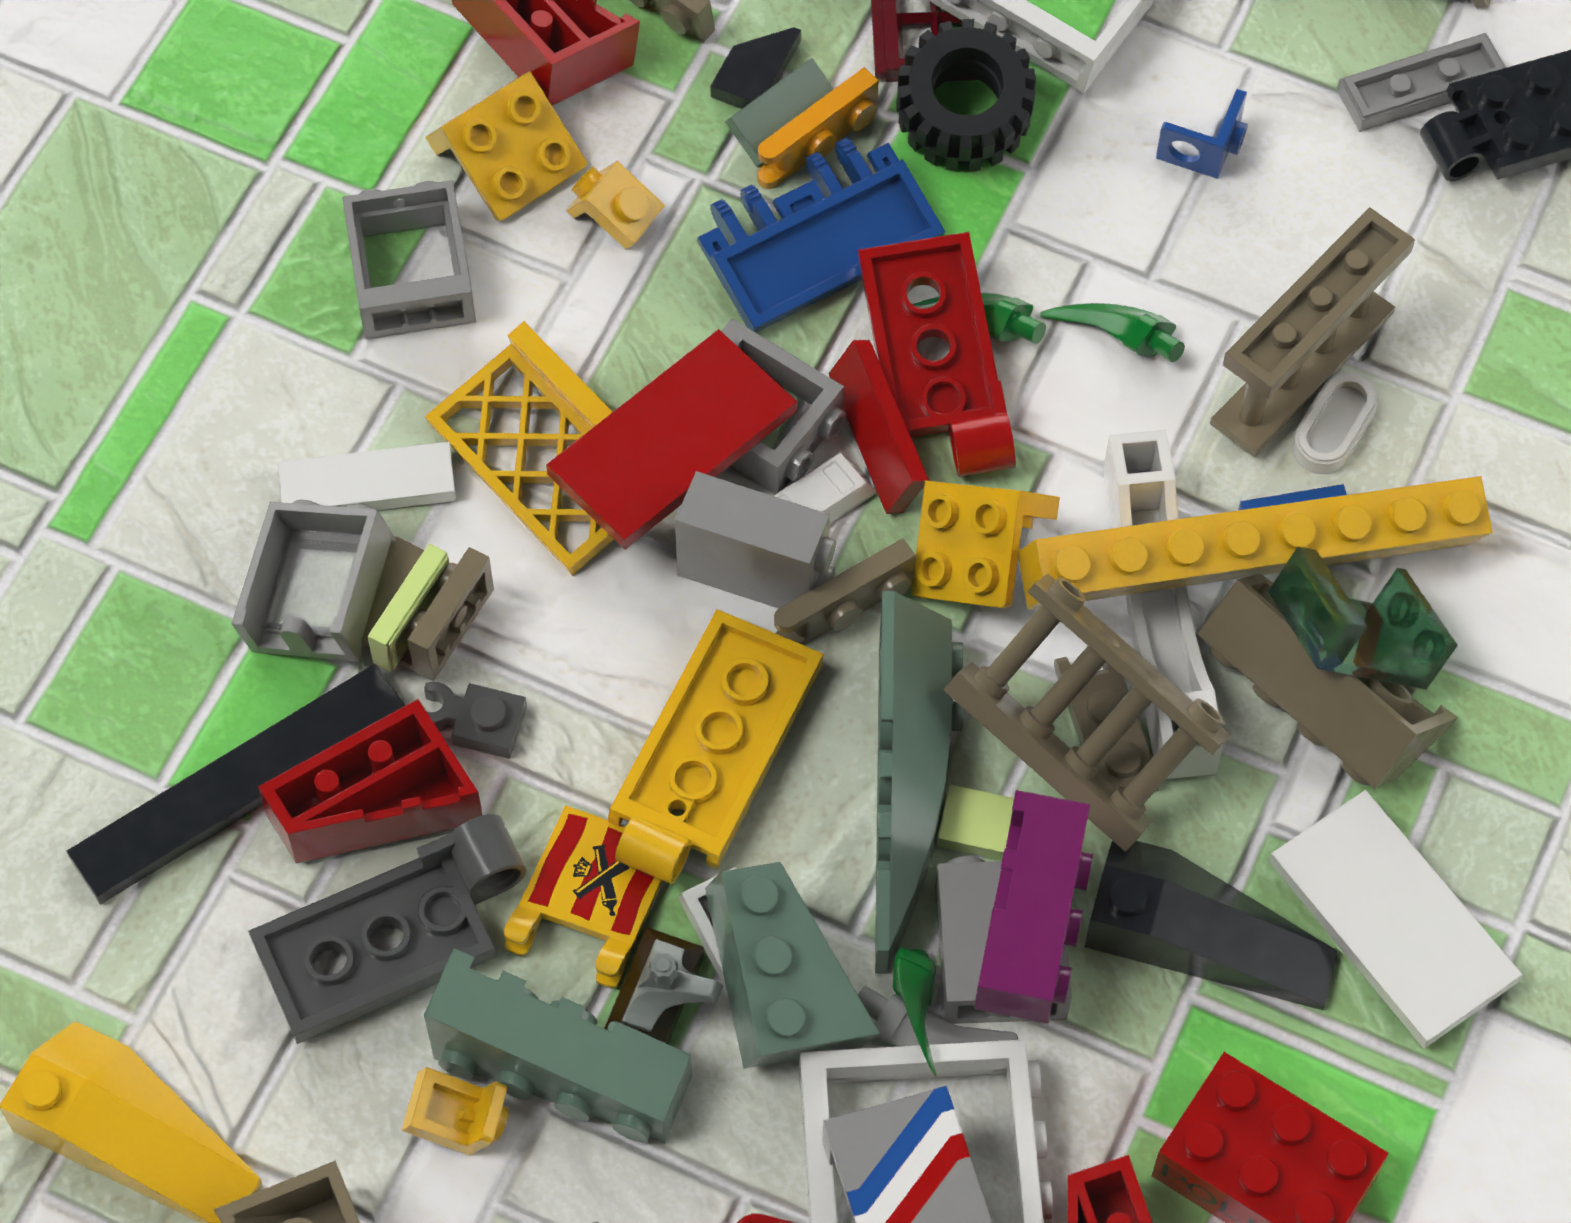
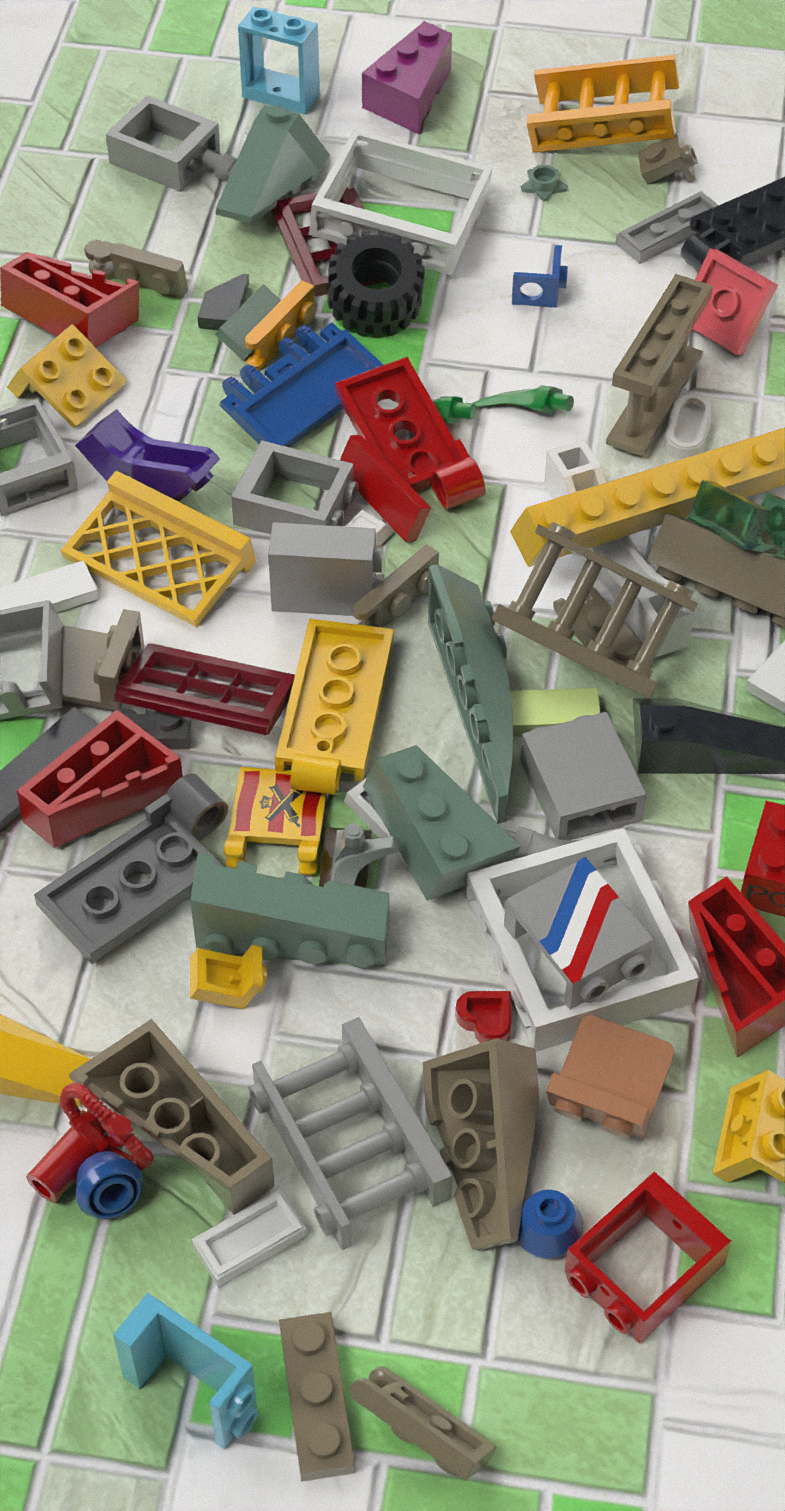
camera: 15 degrees left, 10 degrees down
yellowish green tile [368,543,449,672] -> none
red tile [546,329,797,550] -> none
yellow bracket [566,160,665,249] -> none
green bar [892,948,936,1076] -> none
yellow bracket [911,480,1060,609] -> none
magenta wedge [974,790,1093,1024] -> none
none -> dark purple arch [74,409,220,502]
none -> dark red piece [114,643,295,735]
none -> coral tile [693,249,778,355]

